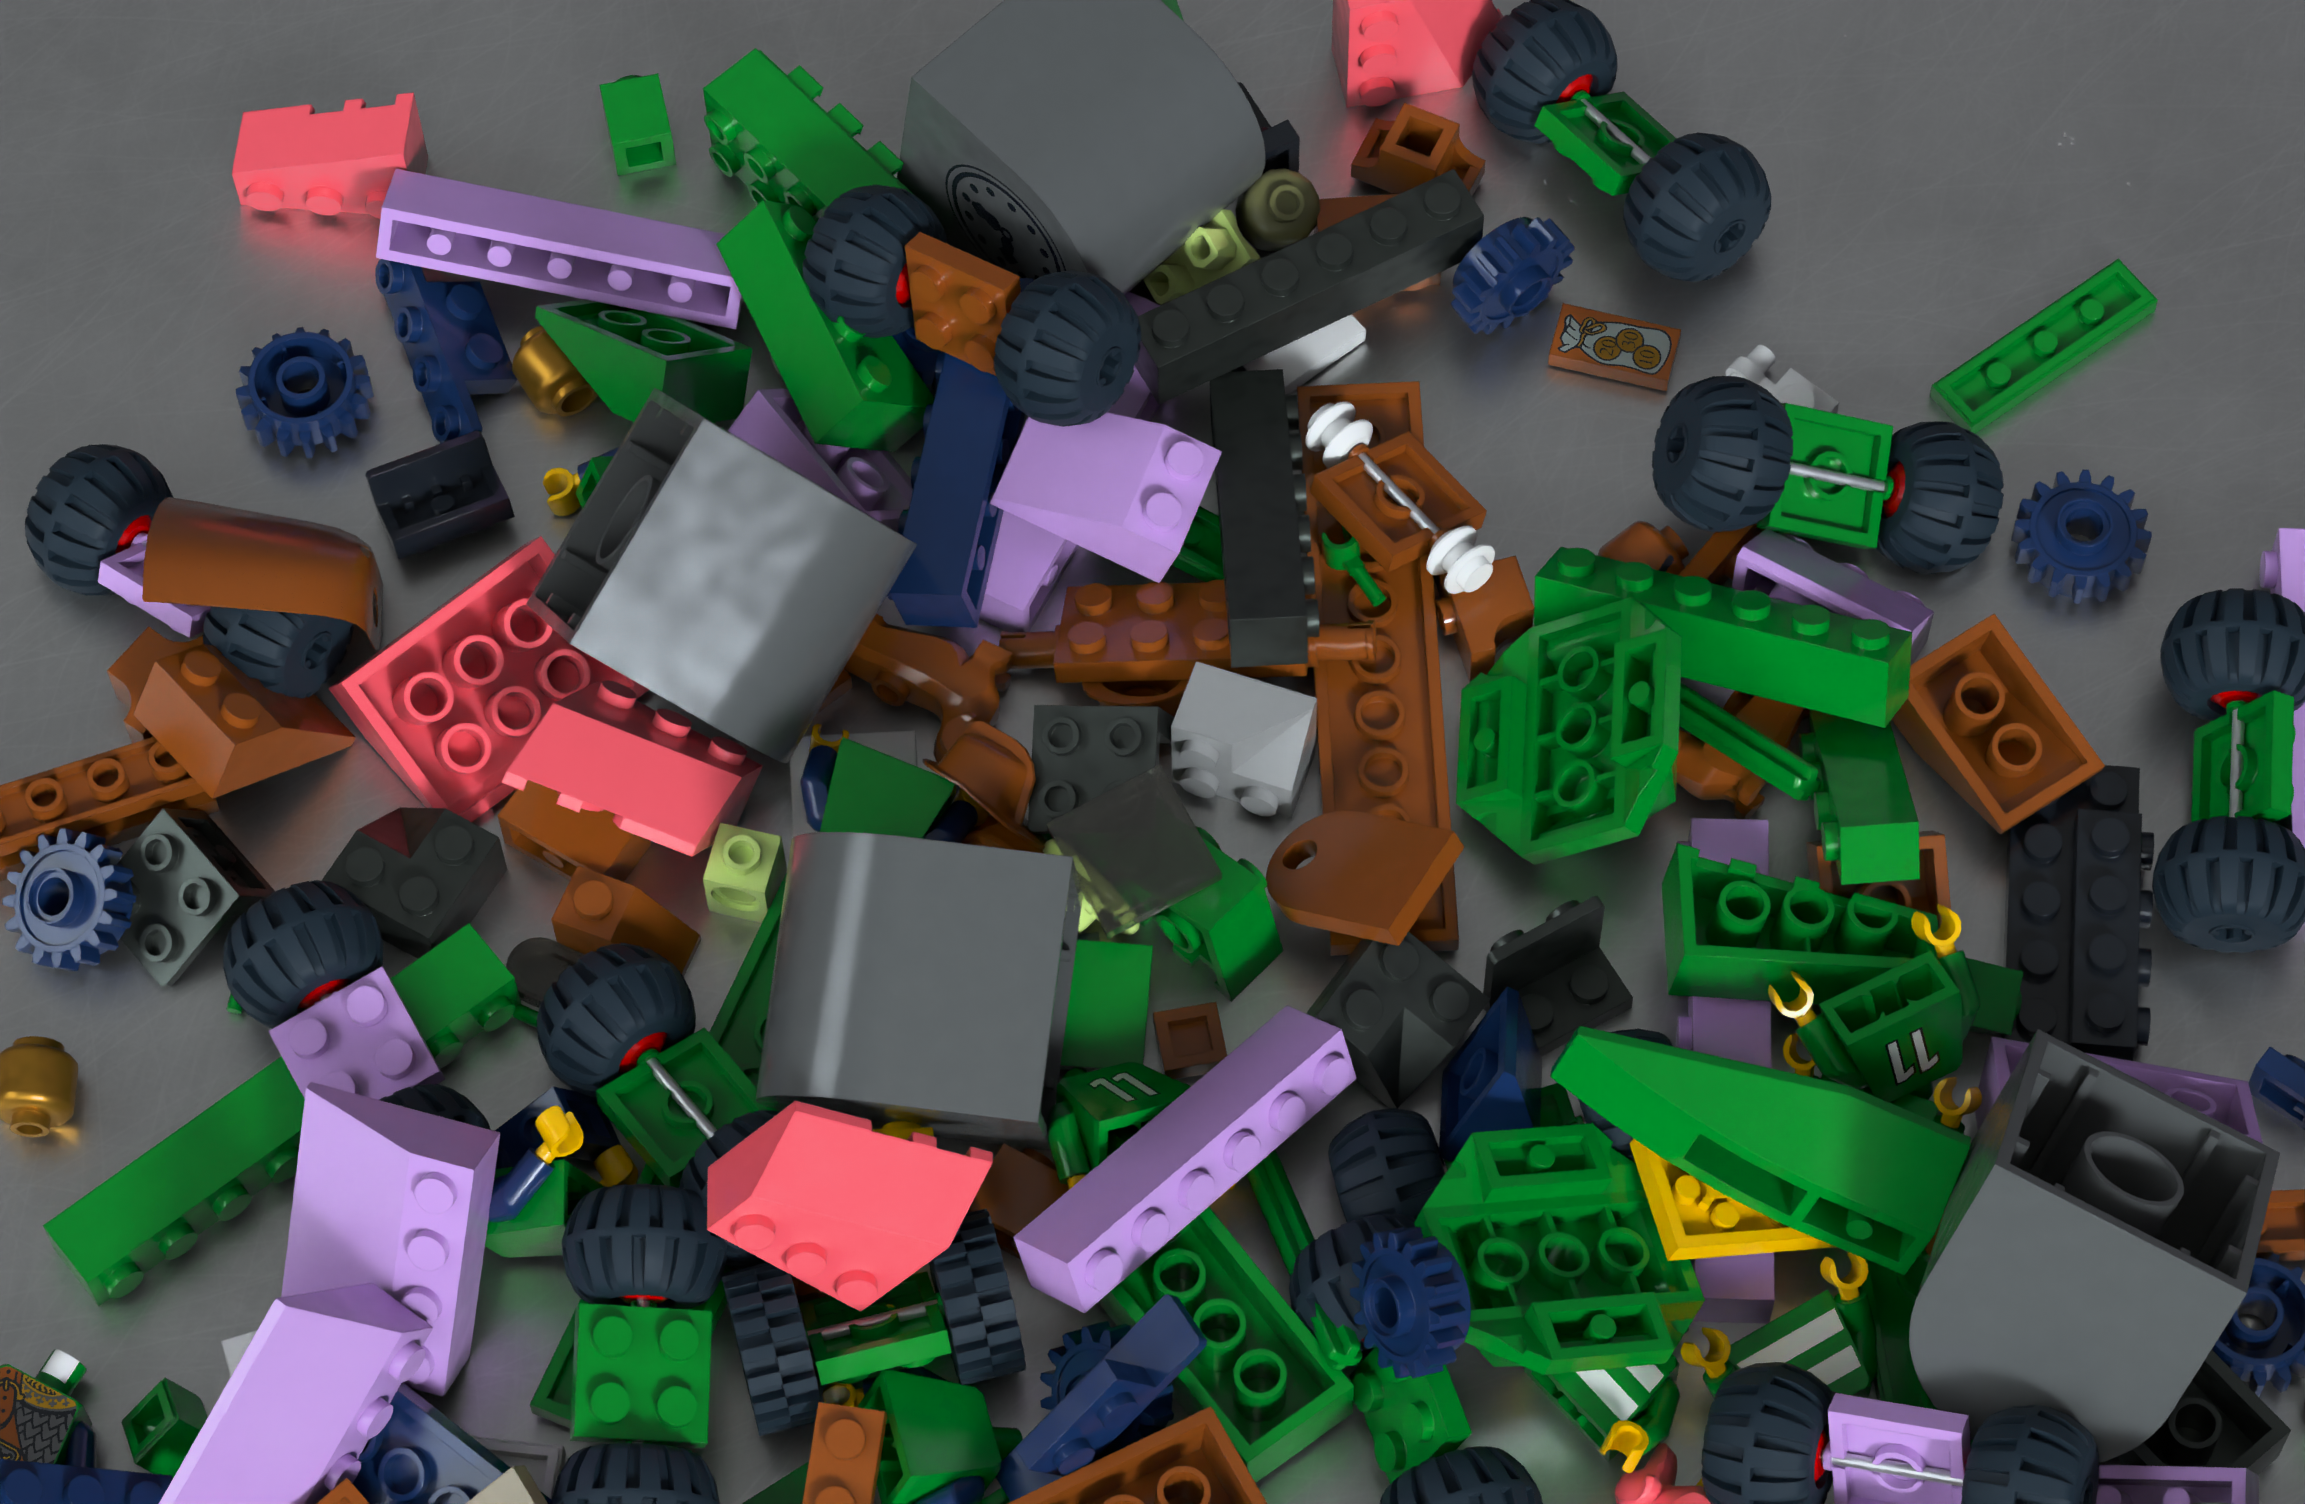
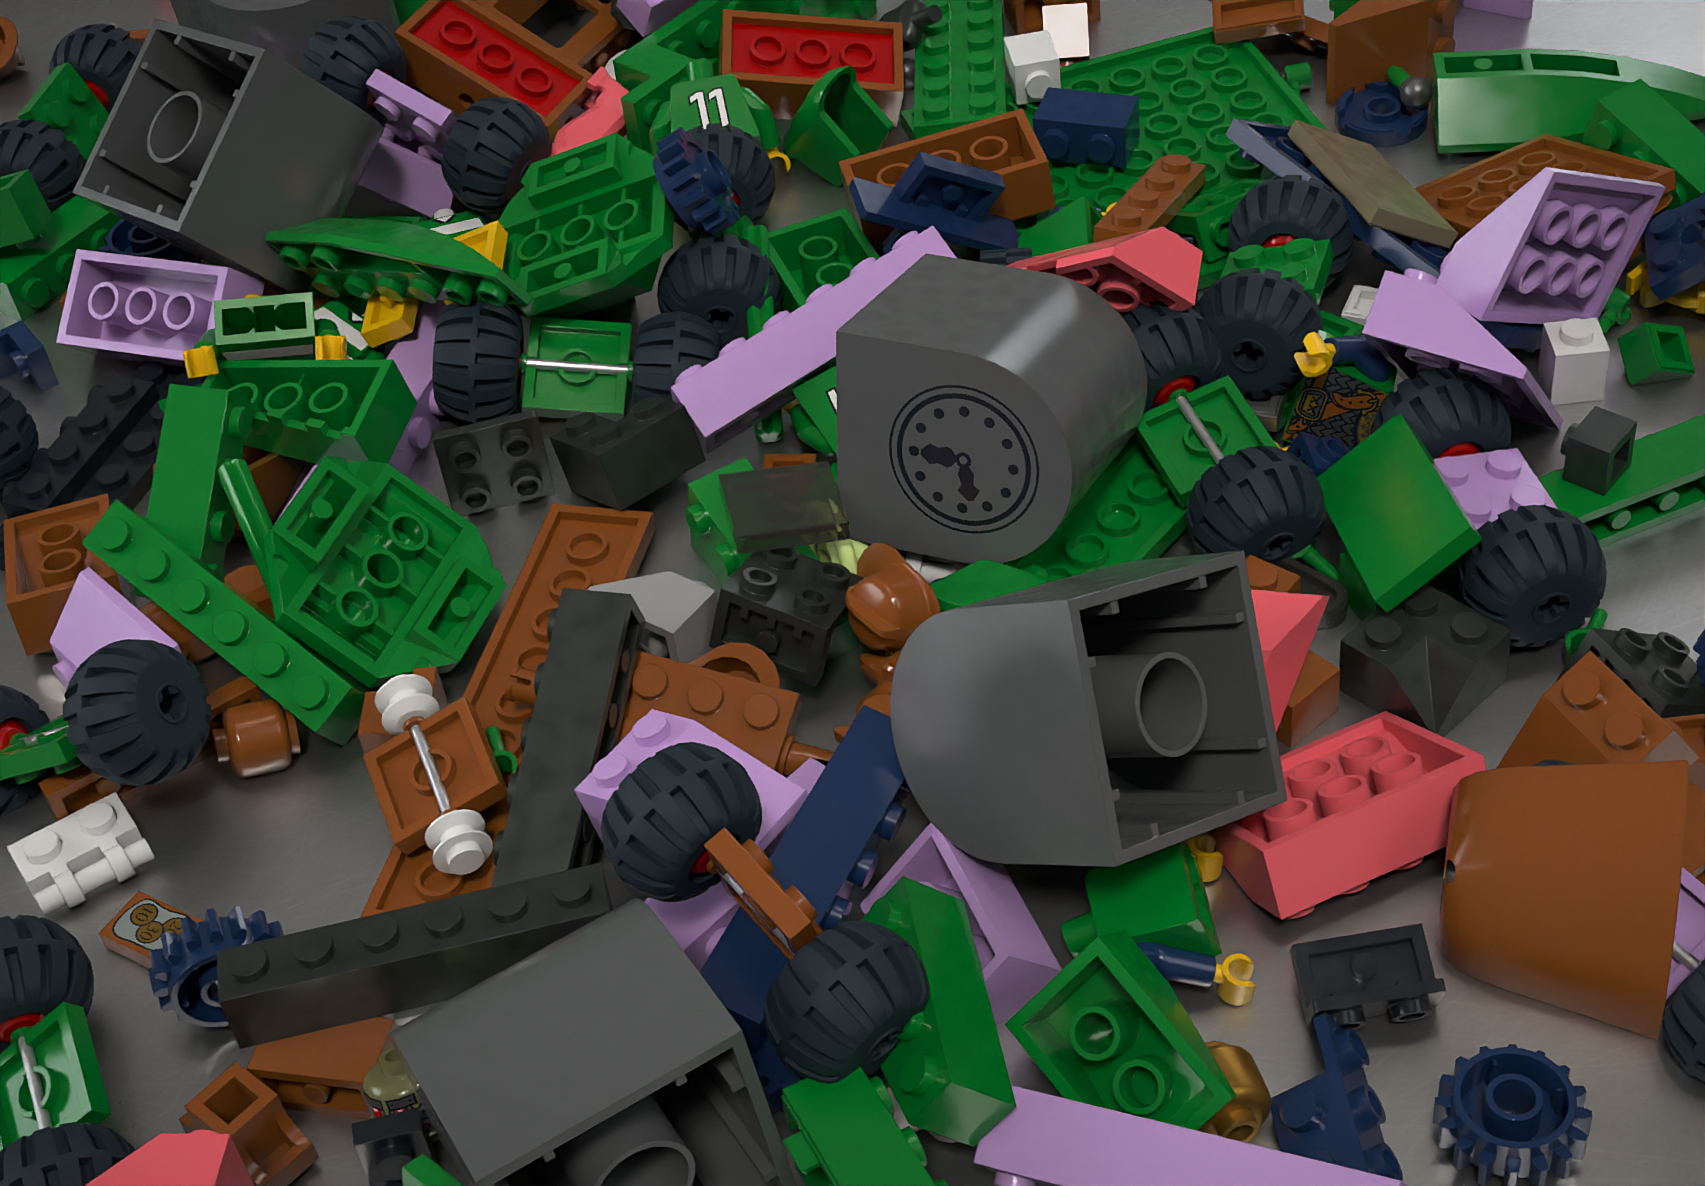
camera: 160 degrees left, 20 degrees down
dark orange tile [1266,810,1465,946] -> none
dark blue slope [1439,986,1542,1162] -> none
none -> green tile [1317,414,1482,613]
none -> pearl dark grey plate [1560,406,1637,496]

